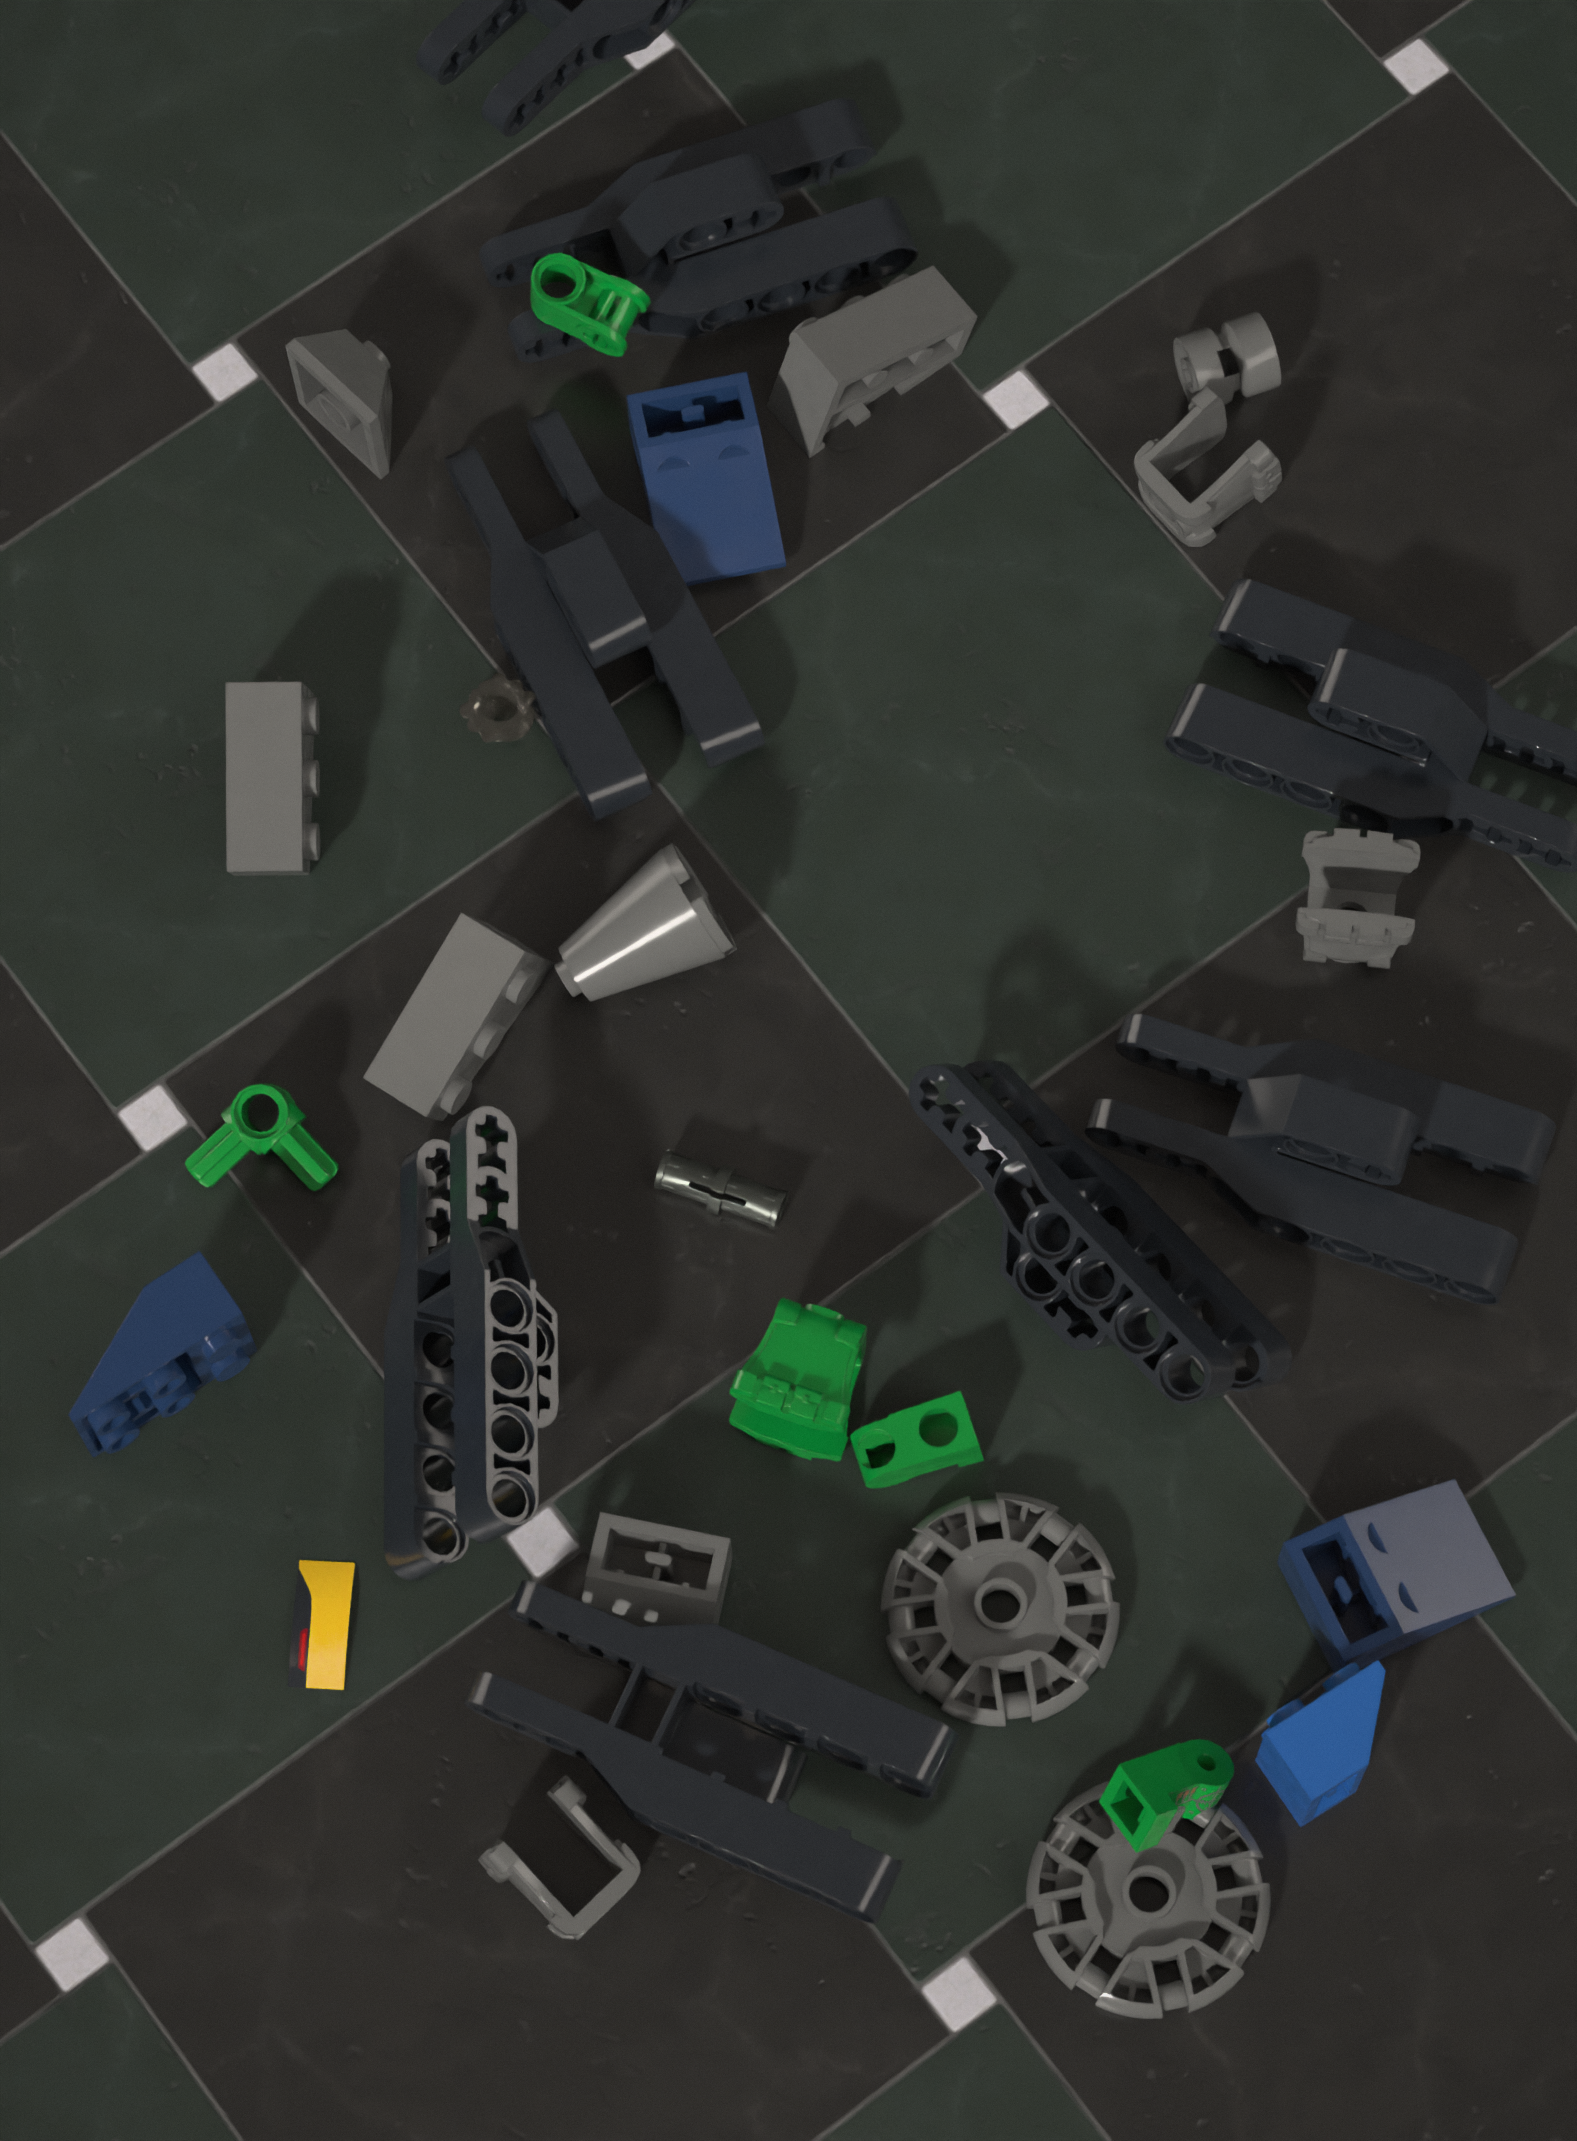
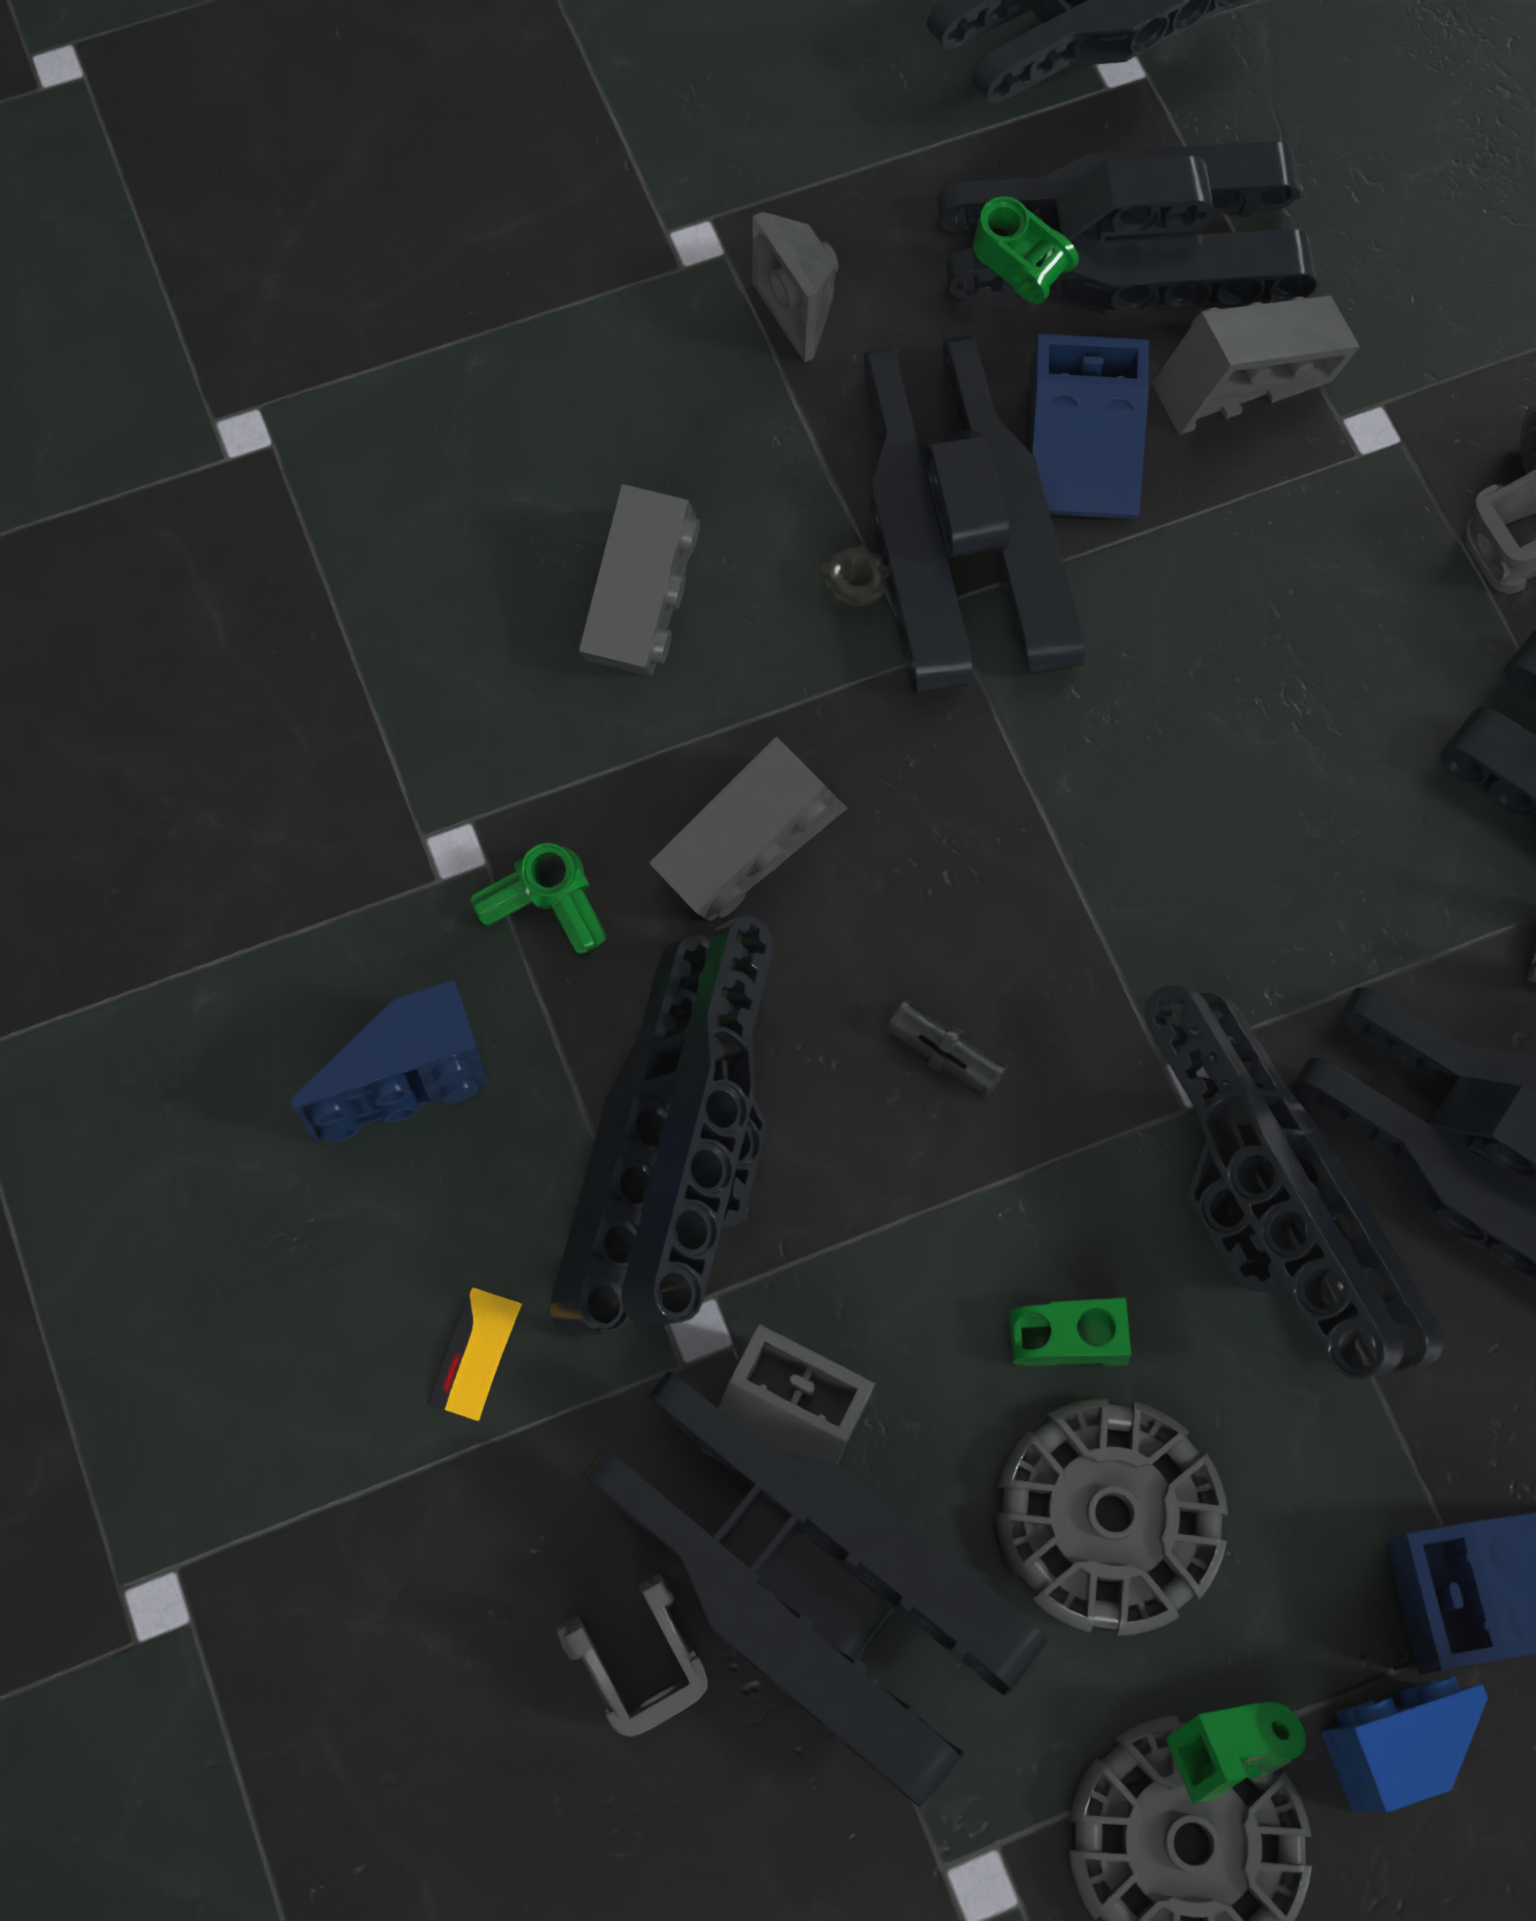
camera: 10 degrees right, 0 degrees up
dark grey cone [554,843,737,1002] -> none
green piece [729,1298,867,1462] -> none

